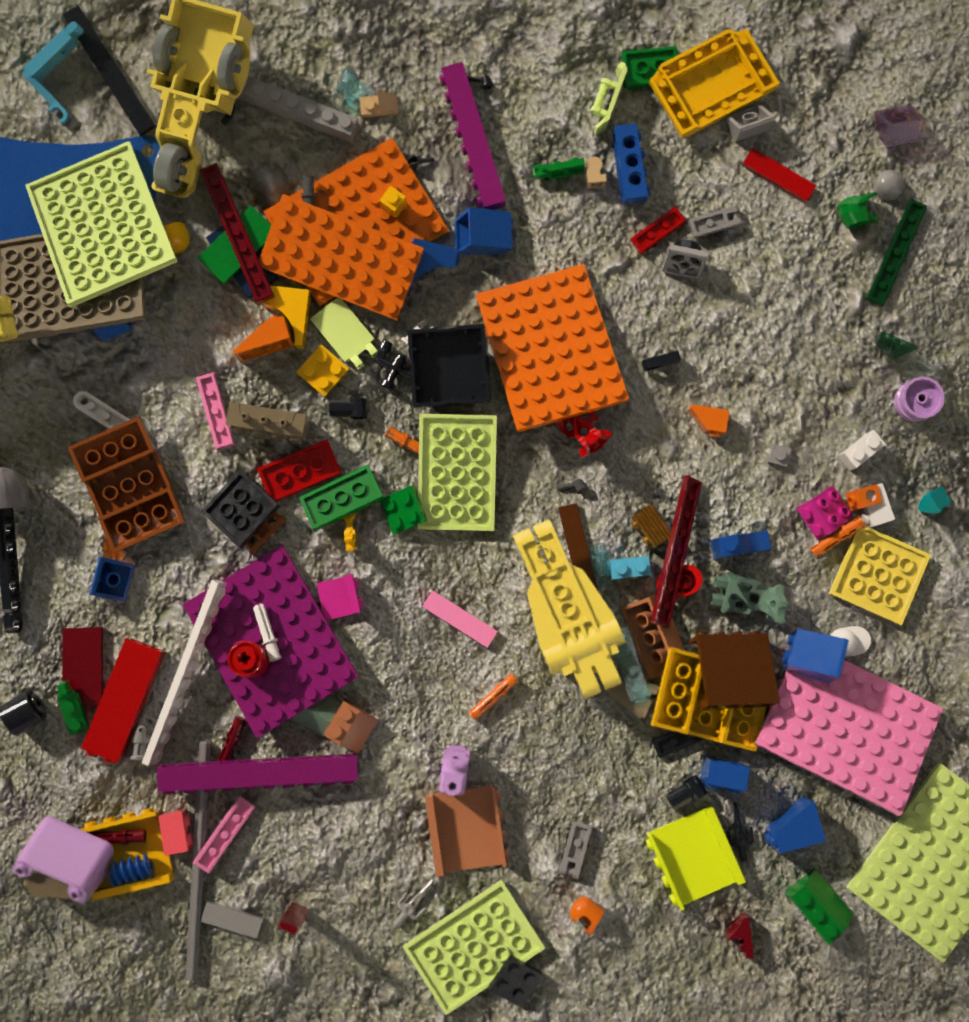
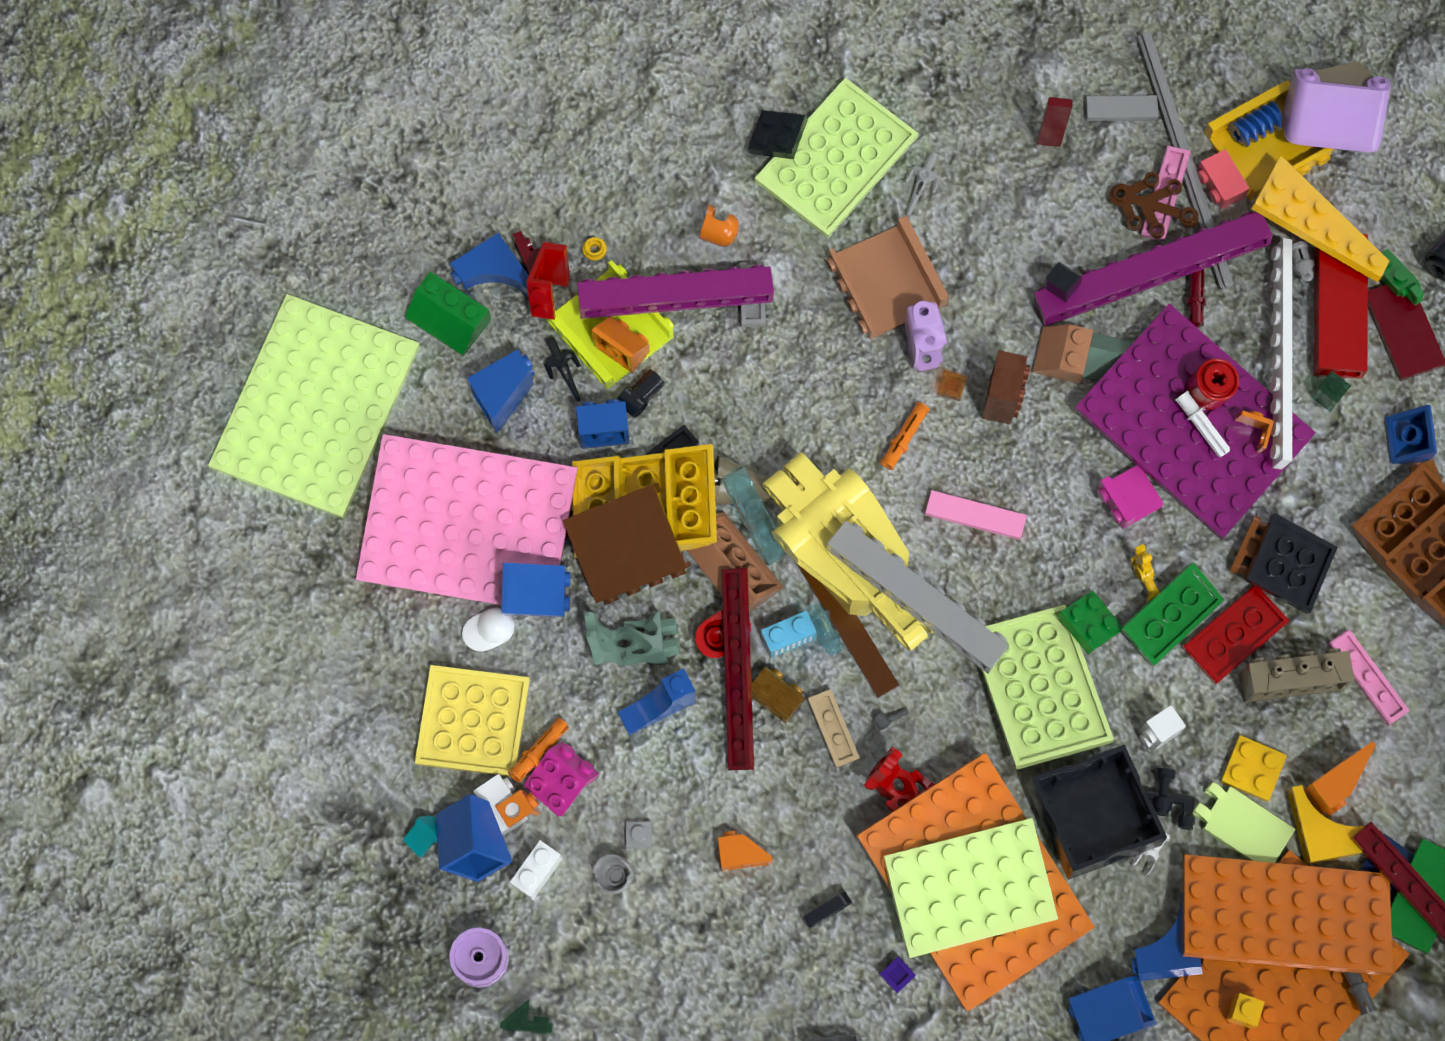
camera: 165 degrees right, 10 degrees down
dark red pin [87,829,147,845] -> none
black piece [329,398,367,419] -> none
orange pin [385,426,419,455] -> none
none -> blue slope [436,794,512,882]
none -> blue arch [450,233,529,298]
none -> red panel [527,242,571,320]
none -> magenta brick [577,265,774,319]
none -> yellow plate [583,237,607,261]
none -> orange slope [592,316,650,374]
none -> light grey hair [593,854,633,894]
none -> tan plate [808,689,860,769]
none -> light grey brick [826,521,1009,674]
none -> dark purple plate [879,957,916,994]
none -> yellowish green plate [883,818,1058,958]
none -> clear orange plate [937,370,967,401]
none -> copper brick [982,350,1030,425]
none -> black piece [1046,262,1082,302]
none -> reddish brown plant [1109,172,1199,239]
none -> white brick [1139,706,1186,752]
none -> orange bracket [1235,411,1274,453]
none -> yellow wing [1251,156,1389,282]
none -> clear green brick [1311,371,1352,412]

